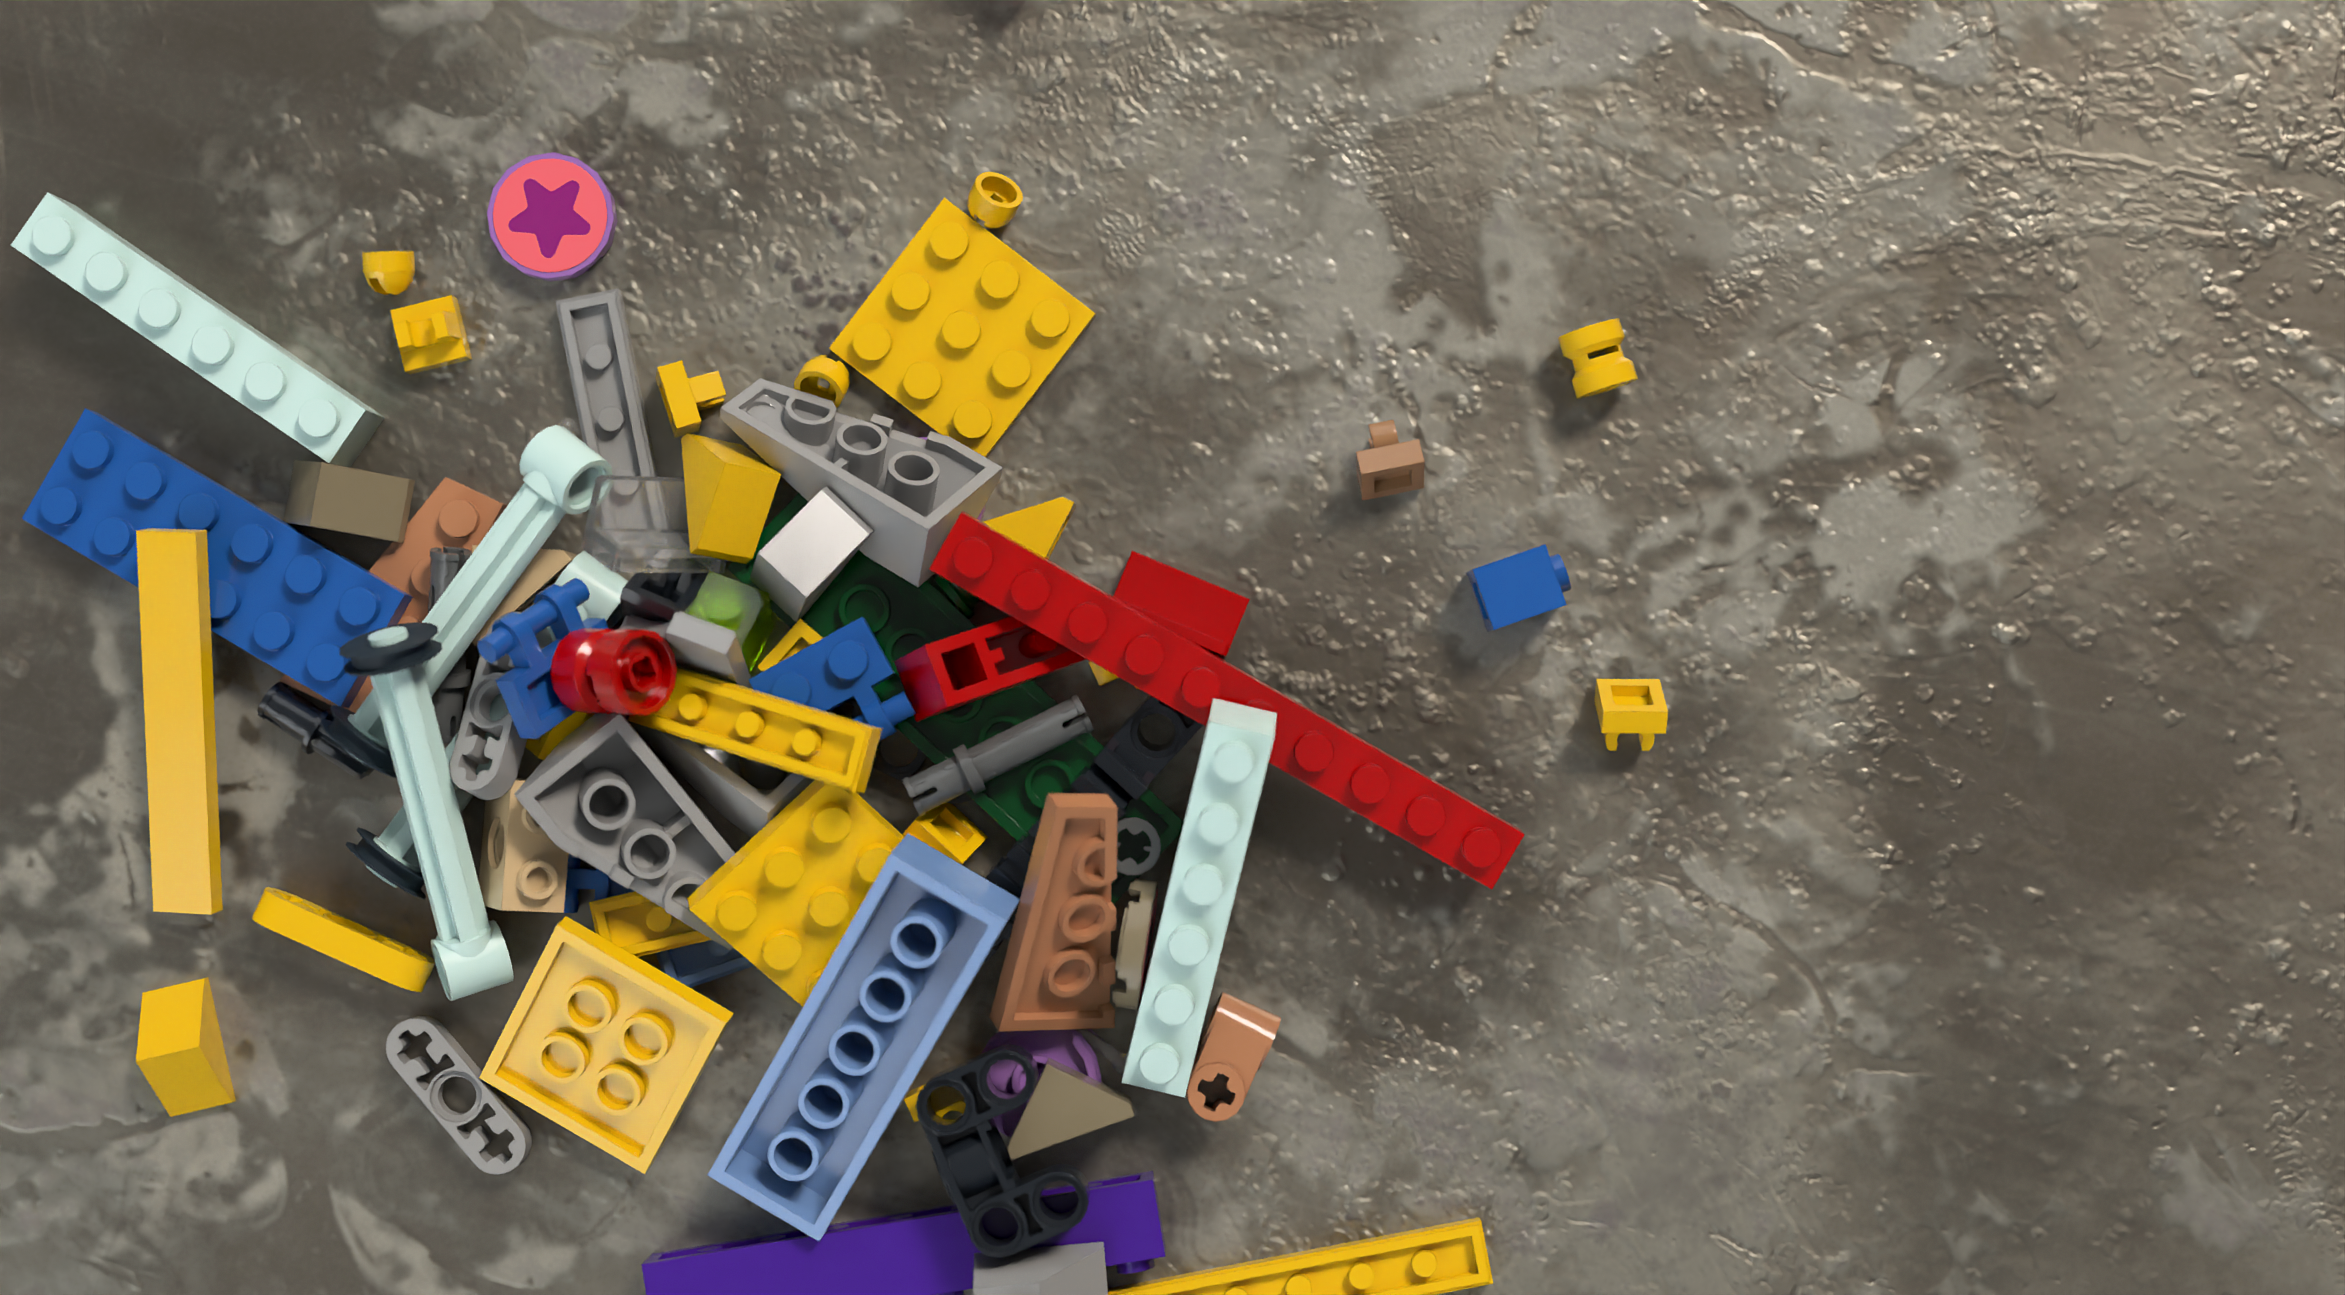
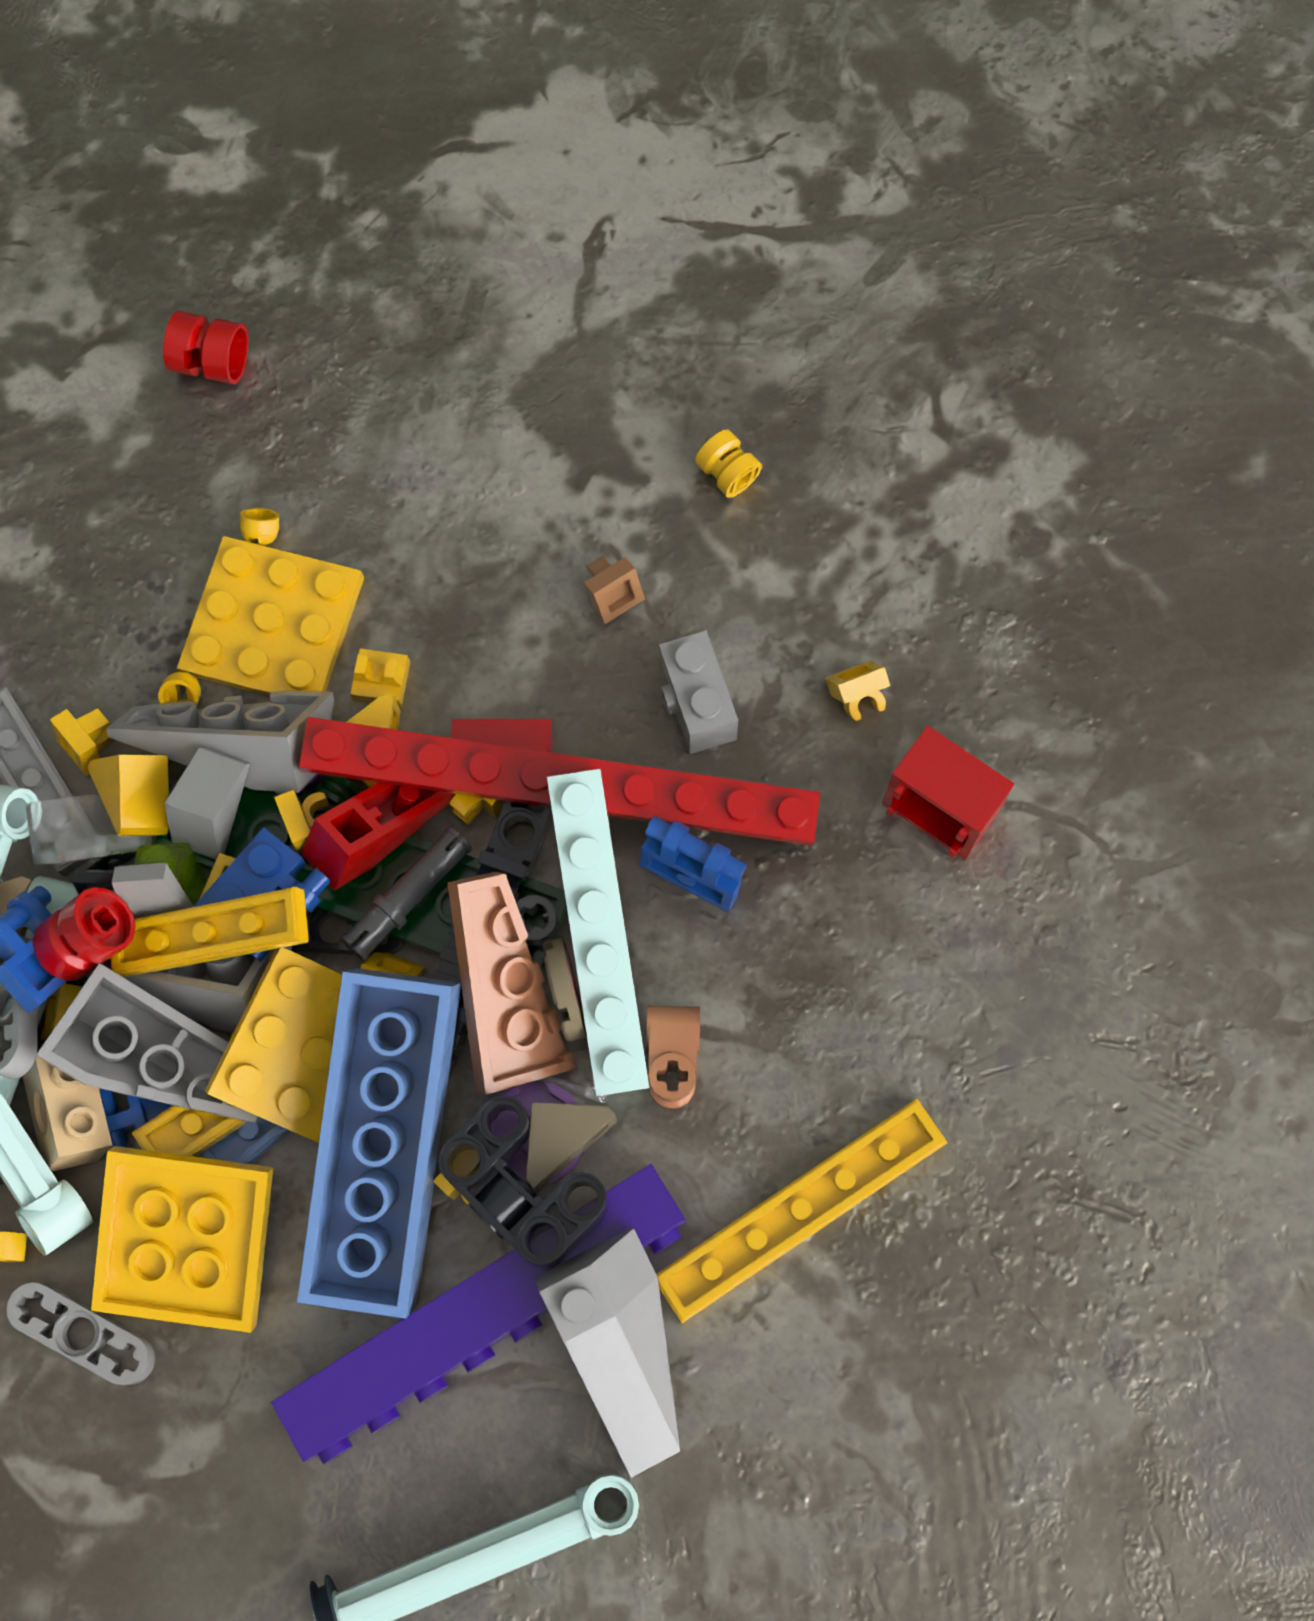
camera: 20 degrees left, 15 degrees down
blue brick [1467,544,1571,632] -> none
none -> yellow tile [274,789,329,857]
none -> yellow tile [350,648,410,708]
none -> blue plate [639,816,747,913]
none -> light grey brick [659,630,739,754]
none -> red container [882,725,1015,860]

